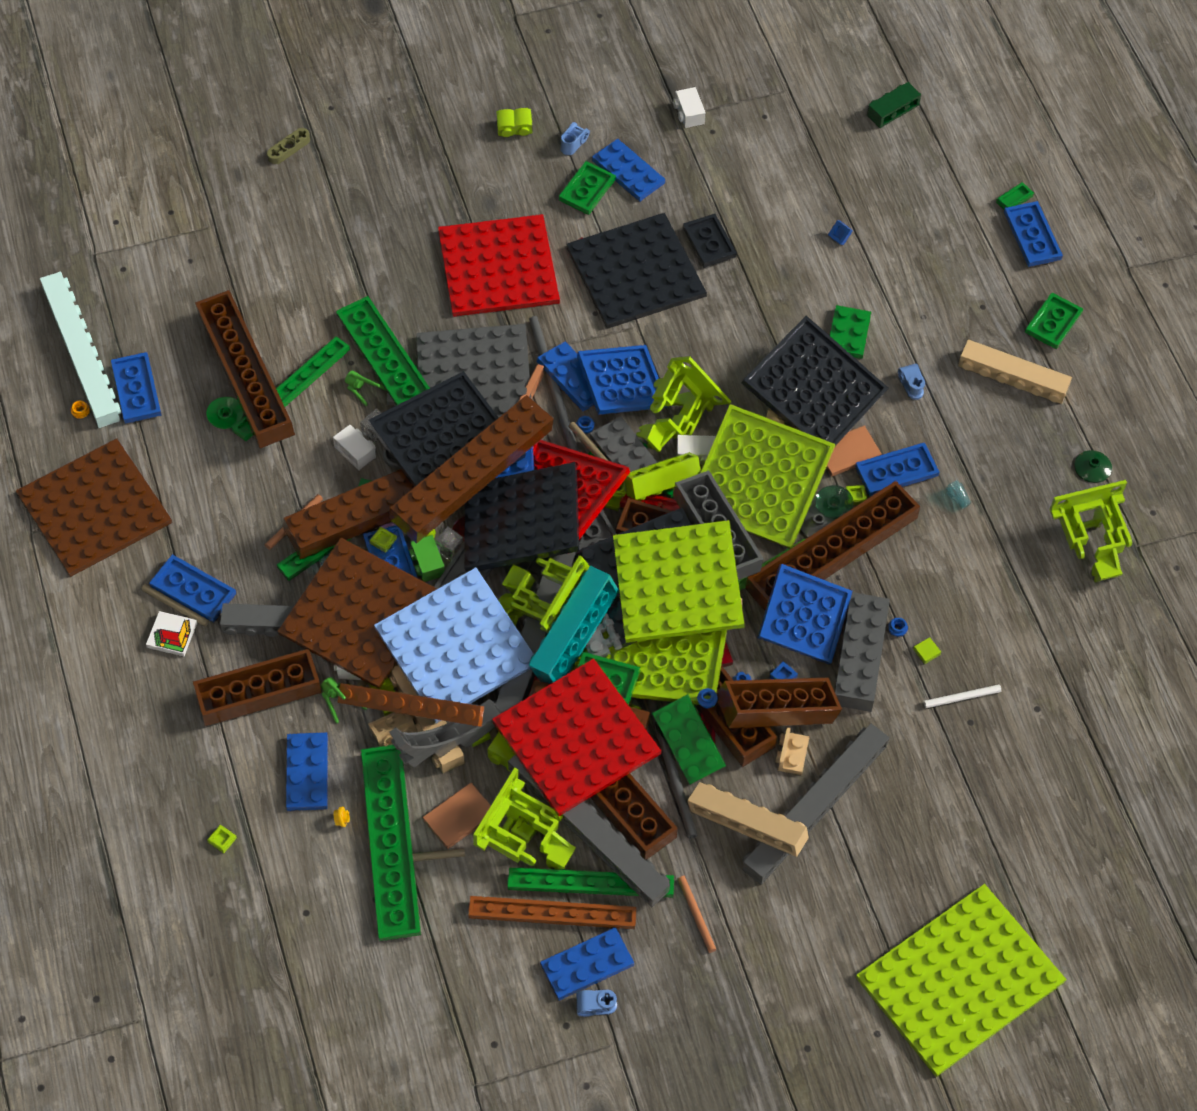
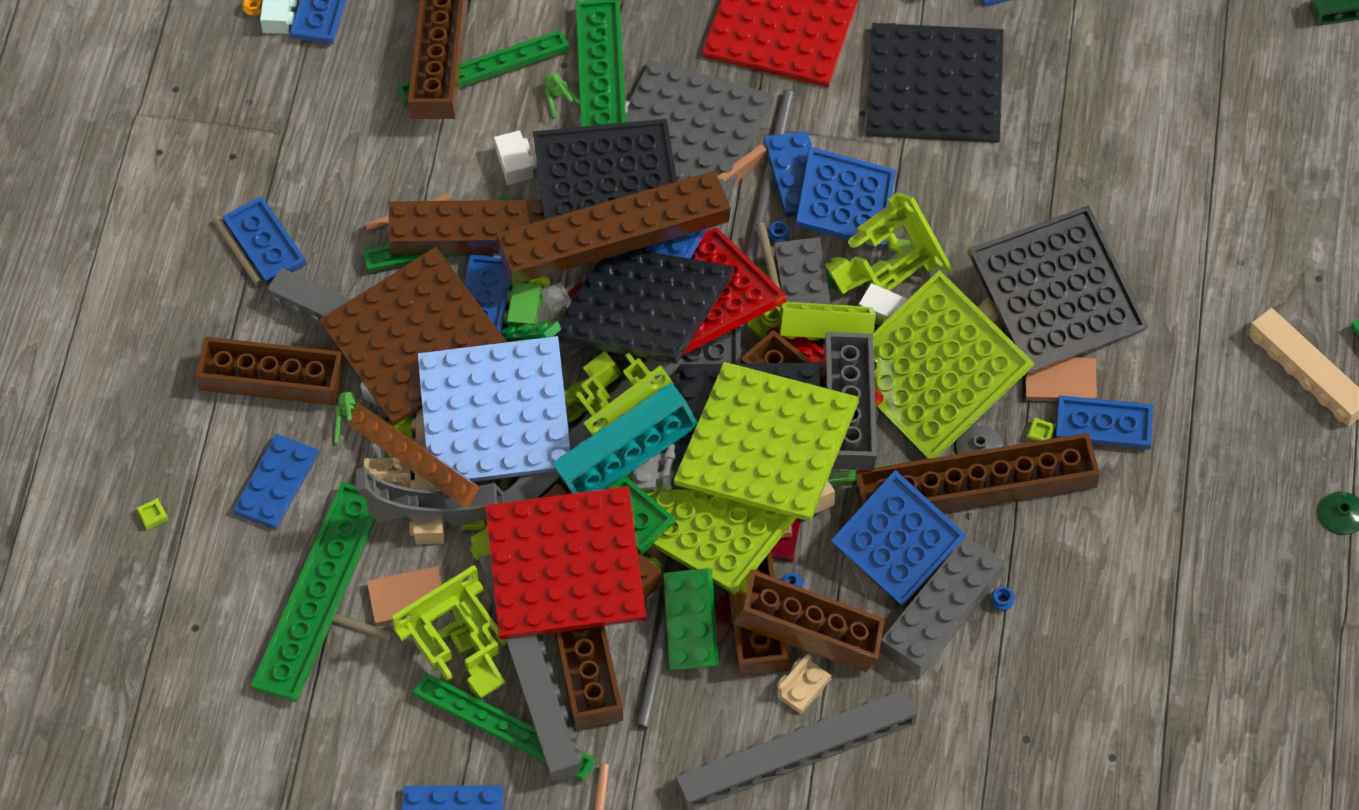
camera: 30 degrees right, 0 degrees up
reddish brown plate [16,438,172,577] -> none
tile [146,611,197,656] -> none
green dish [206,397,244,429] -> none
yellow plate [334,807,350,827] -> none
lime tile [370,527,397,553] -> none
dark orange plate [469,896,636,929] -> none
black plate [683,214,737,267] -> none
tan brick [688,782,809,857] -> none
blue plate [697,688,718,708] -> none
blue plate [770,661,798,679] -> none
clear green dish [815,485,853,519] -> none
blue plate [828,220,853,245] -> none
green plate [830,305,871,359] -> none
medium blue piece [898,363,925,400] -> none
lime tile [913,637,941,664] -> none
white bar [924,685,1001,708] -> none
clear light blue cone [946,480,972,509] -> none
lime container [1049,480,1132,583] -> none
none -> green plate [502,321,561,342]

